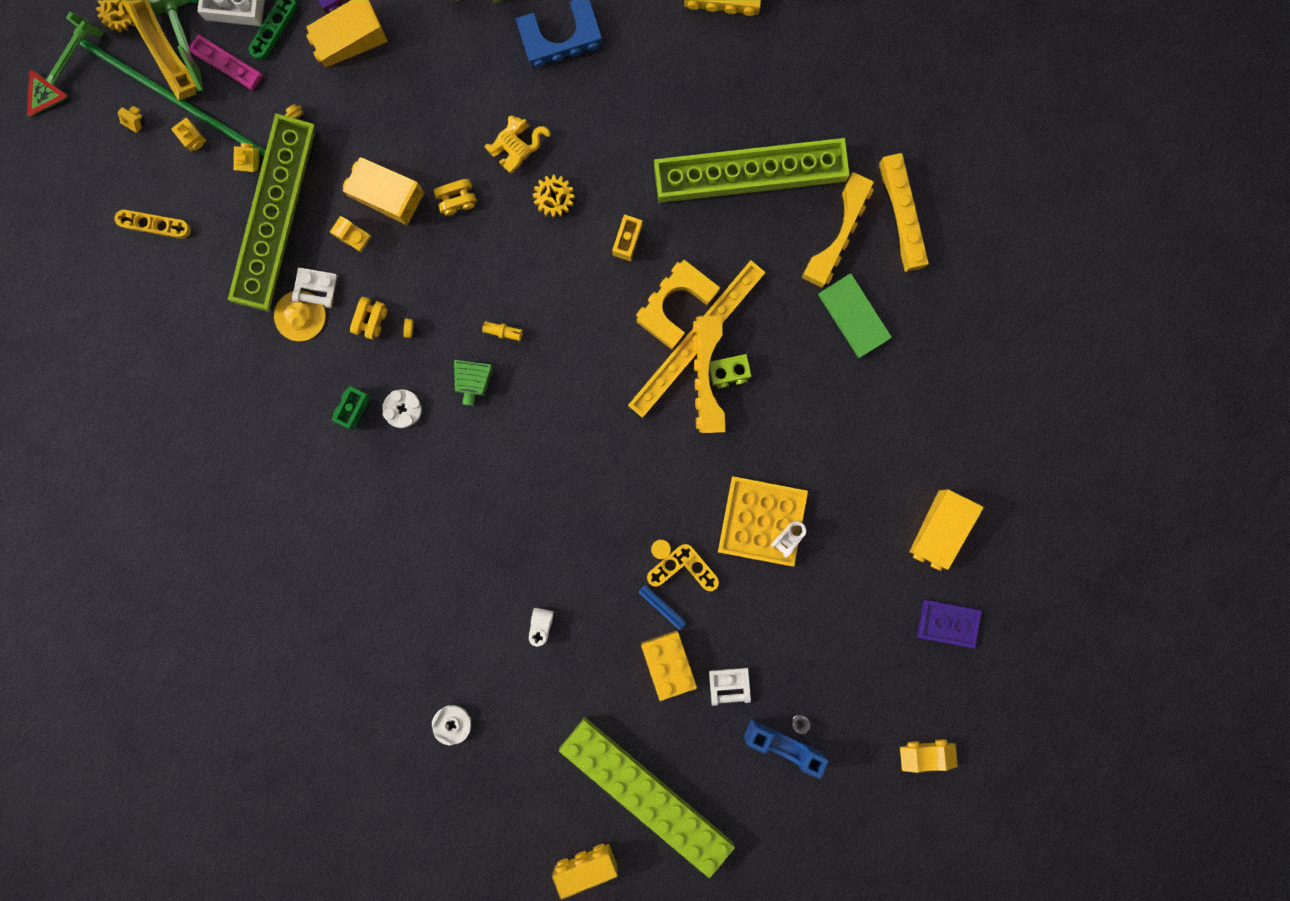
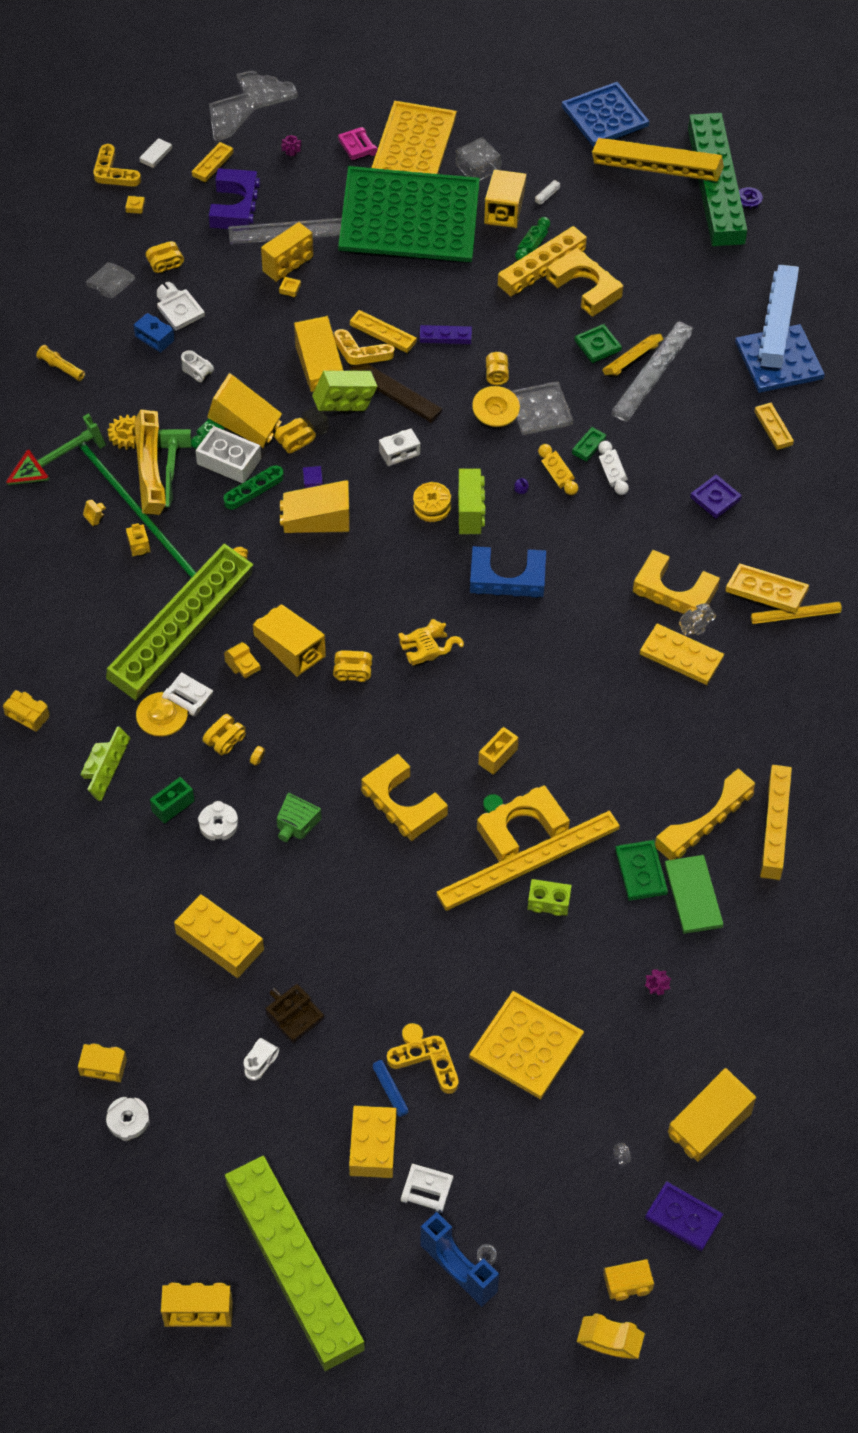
camera: 25 degrees right, 30 degrees down
yellow beam [115,210,191,239] -> none
dark pink tile [189,34,263,91] -> none
yellow brick [234,143,259,172] -> none
yellow pin [482,321,523,341] -> none
yellow gear [533,175,574,218] -> none
lime brick [654,138,849,203] -> none
yellow arch [693,316,725,433] -> none
white piece [771,521,806,558] -> none
none -> yellow brick [3,690,49,732]
none -> yellow brick [78,1044,127,1082]
none -> lime bracket [80,727,130,801]
none -> yellow brick [174,894,264,978]
none -> dark brown plate [265,984,325,1043]
none -> yellow arch [361,754,448,841]
none -> green tile [483,794,503,813]
none -> yellow brick [603,1259,654,1301]
none -> clear tile [613,1142,631,1165]
none -> green tile [615,840,668,901]
none -> yellow plate [640,624,724,685]
none -> magenta gear [645,969,671,995]
none -> clear plate [679,603,716,635]

